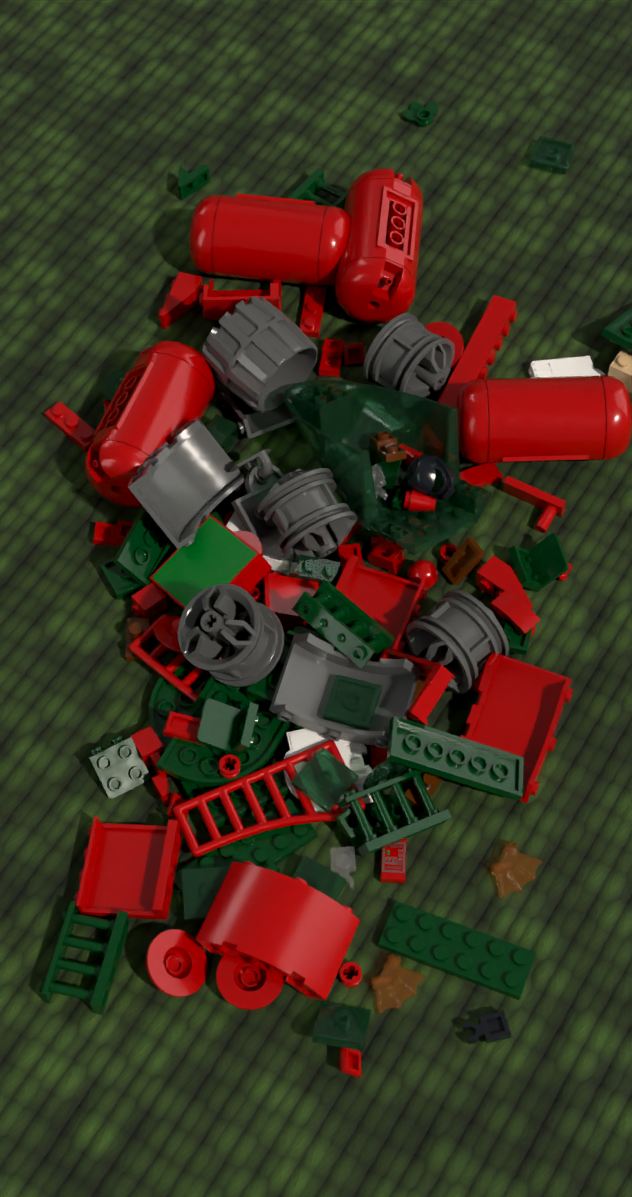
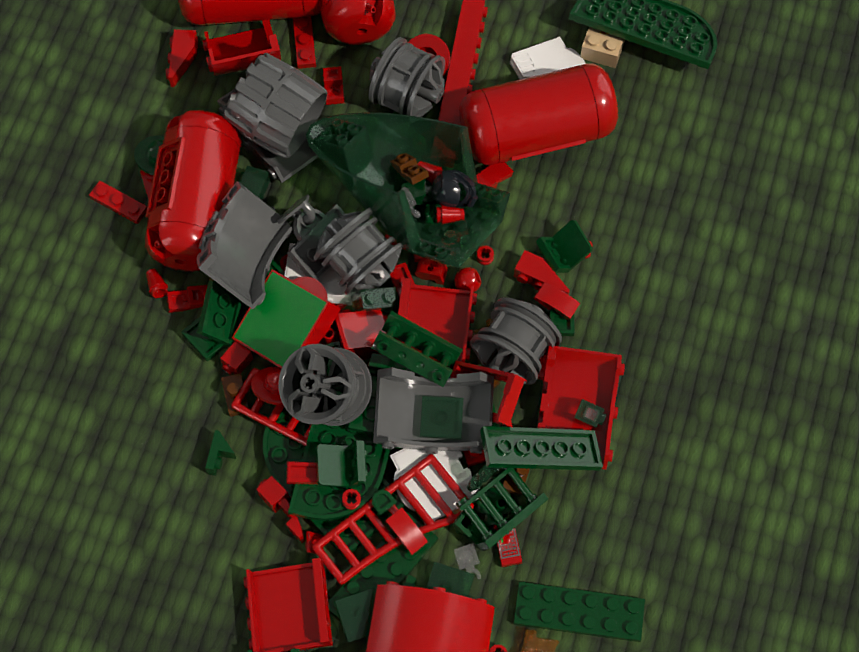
camera: 15 degrees left, 10 degrees up
bracket [86,735,150,799] -> none
clear green plate [291,747,359,813] -> none
red slope [343,343,365,365] -> none
reddish brown tile [442,538,485,585] -> none
clear orange arm [490,841,542,899] -> none
red piece [503,475,566,533] -> none
none -> red cone [146,269,168,298]
none -> dark green slope [205,430,236,476]
none -> dark green tile [372,490,397,516]
none -> red slope [385,507,428,555]
none -> clear green window [574,399,607,428]

